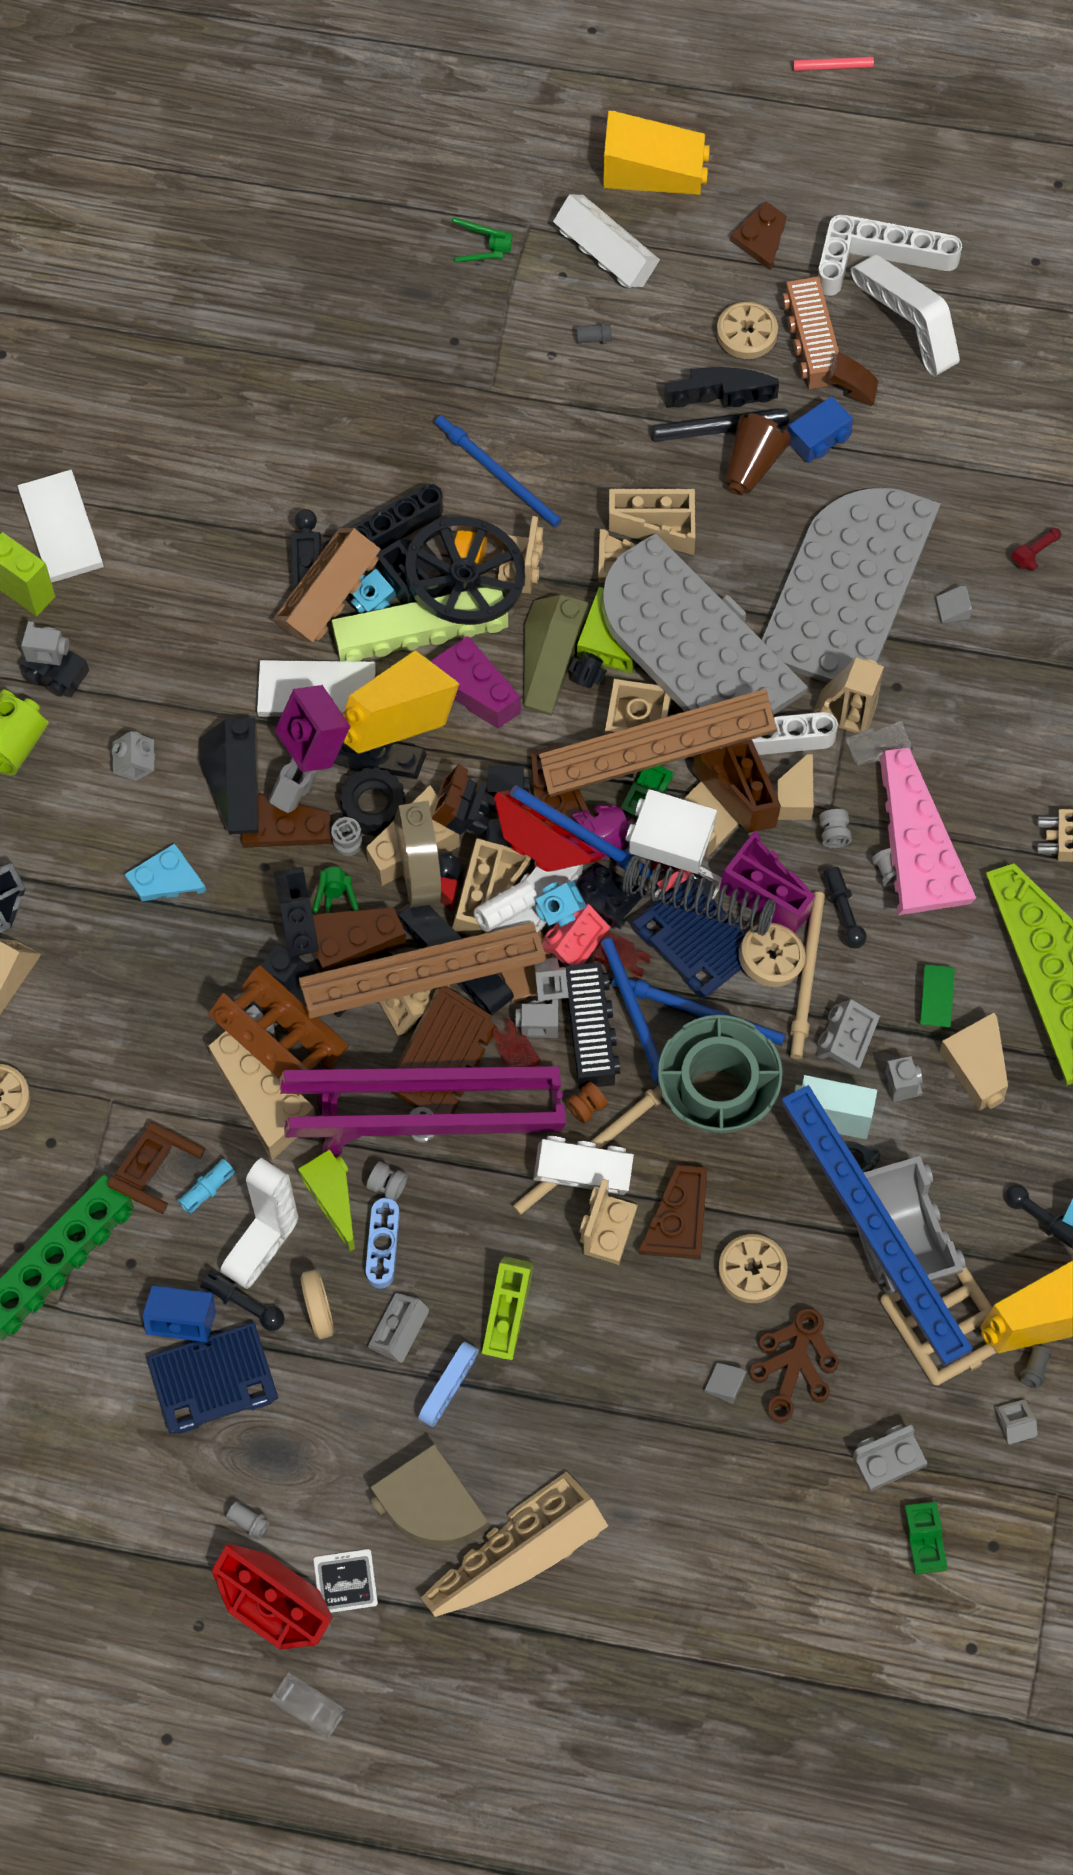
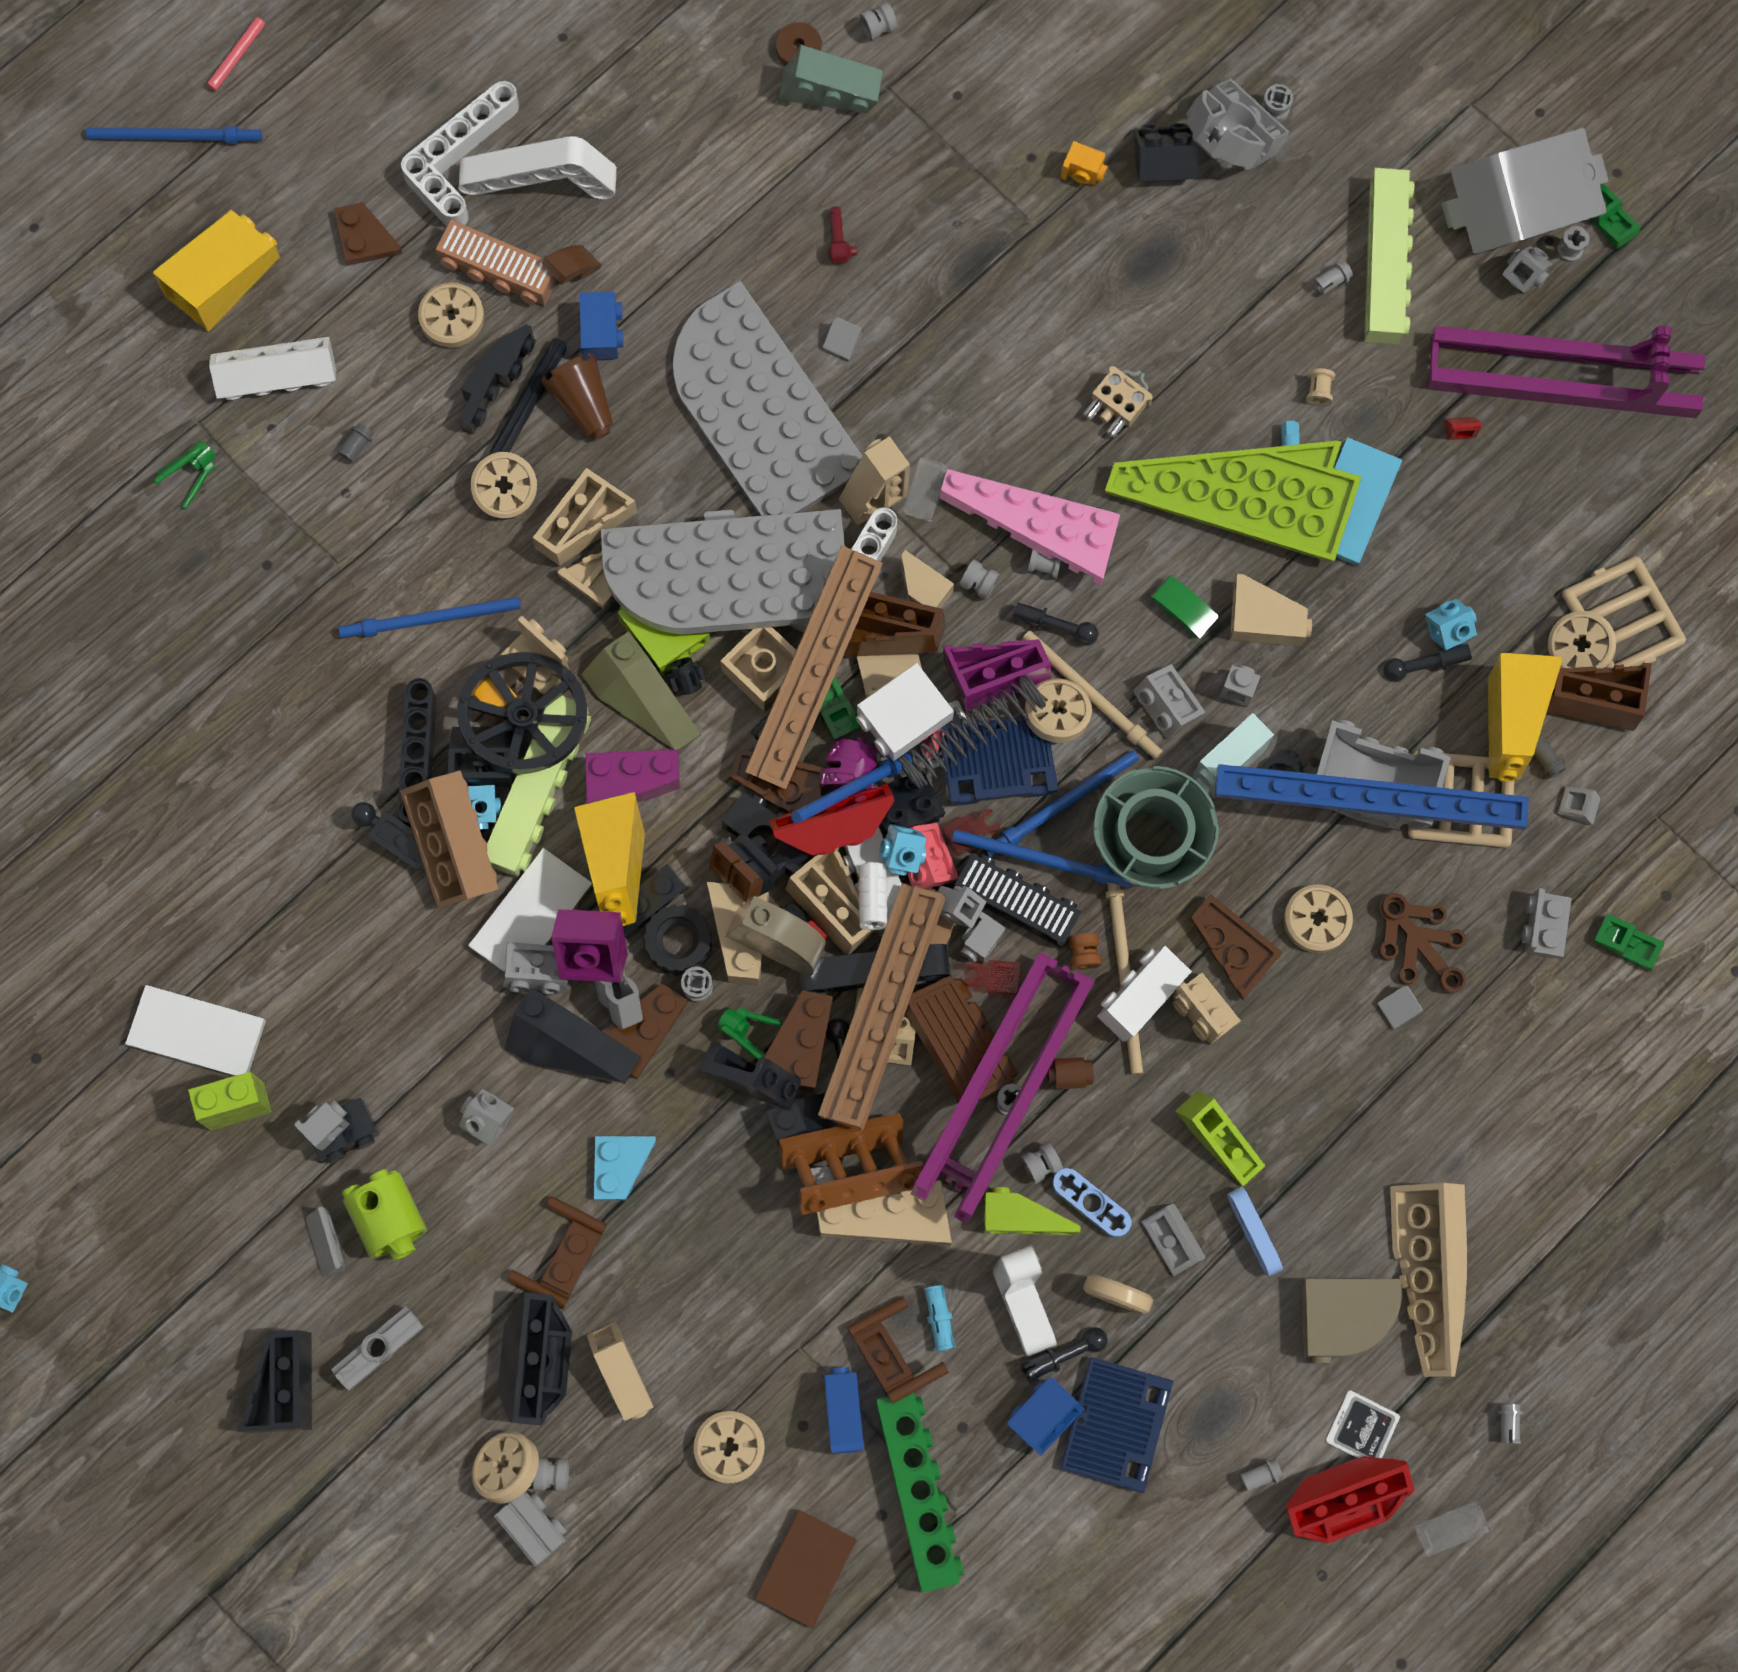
camera: 60 degrees left, 10 degrees up
none -> blue bar [86,126,262,144]
none -> tan wheel [471,452,537,519]
none -> light grey bracket [503,942,568,995]
none -> reddish brown plate [507,1196,607,1309]
none -> blue slope [824,1367,864,1455]
none -> reddish brown brick [1048,1057,1093,1090]
none -> light grey pin [1497,1404,1523,1444]

